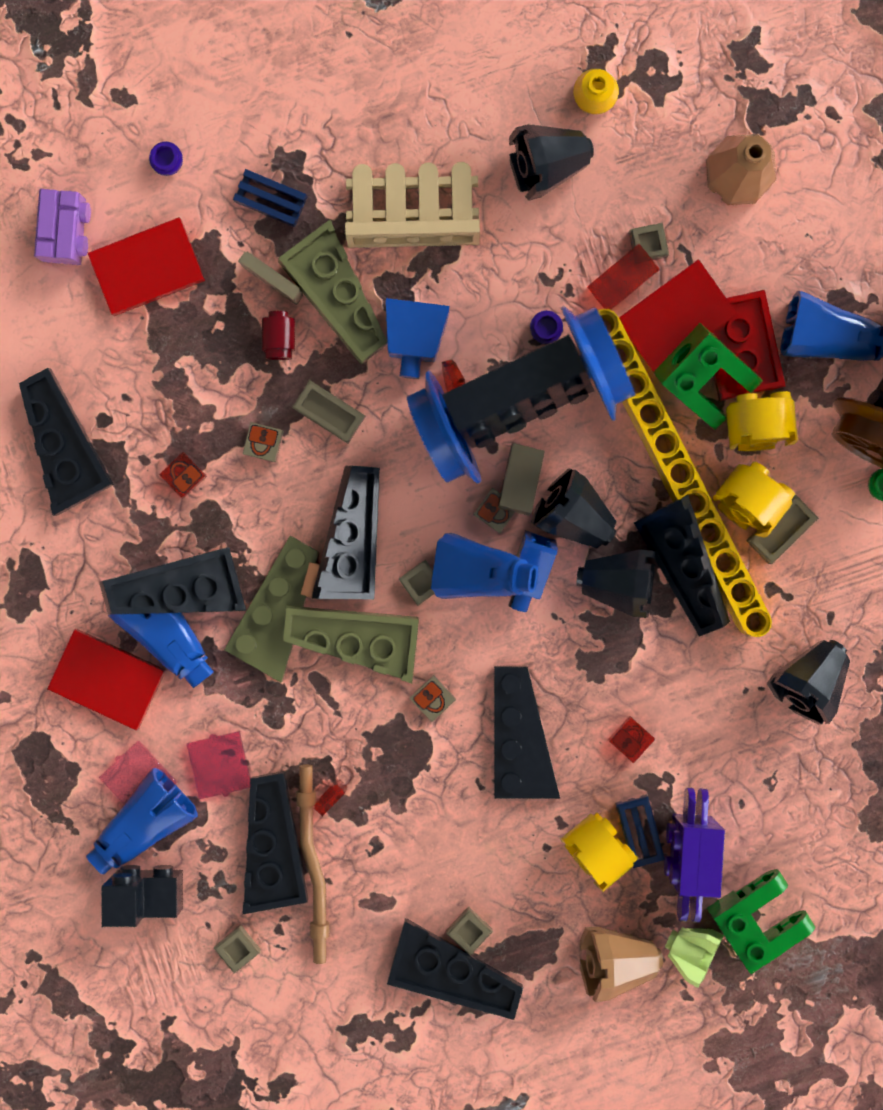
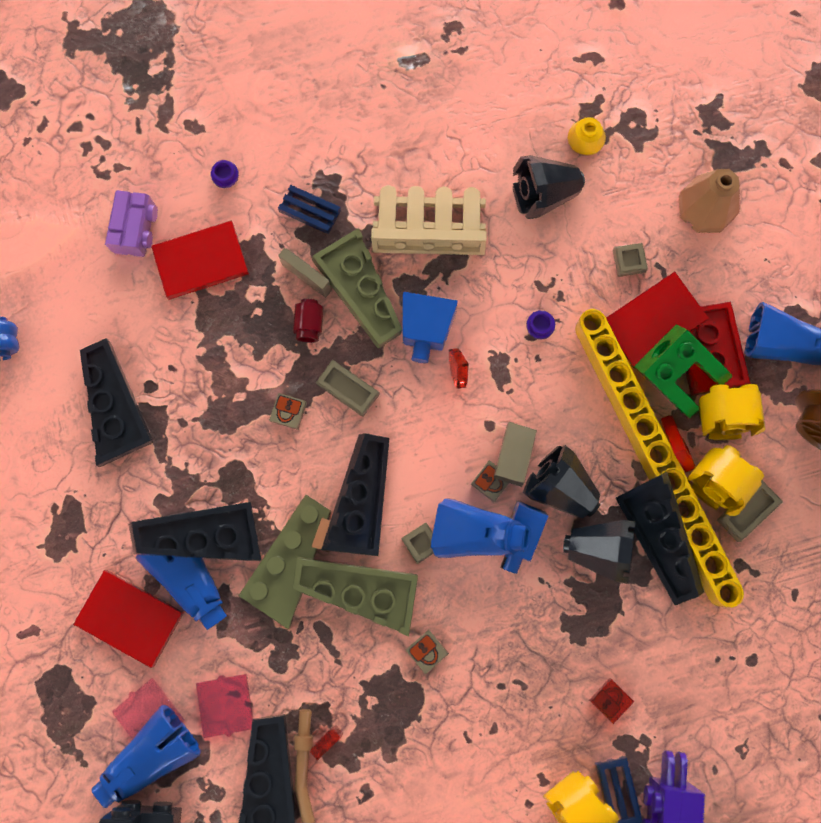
camera: 10 degrees right, 10 degrees down
tile [159,452,207,499] -> none
brick [407,306,635,484] -> none
black wing [494,666,560,799] -> none
clear red tile [587,244,660,310] -> none
black cone [767,640,850,725] -> none
none -> red tile [661,415,696,473]

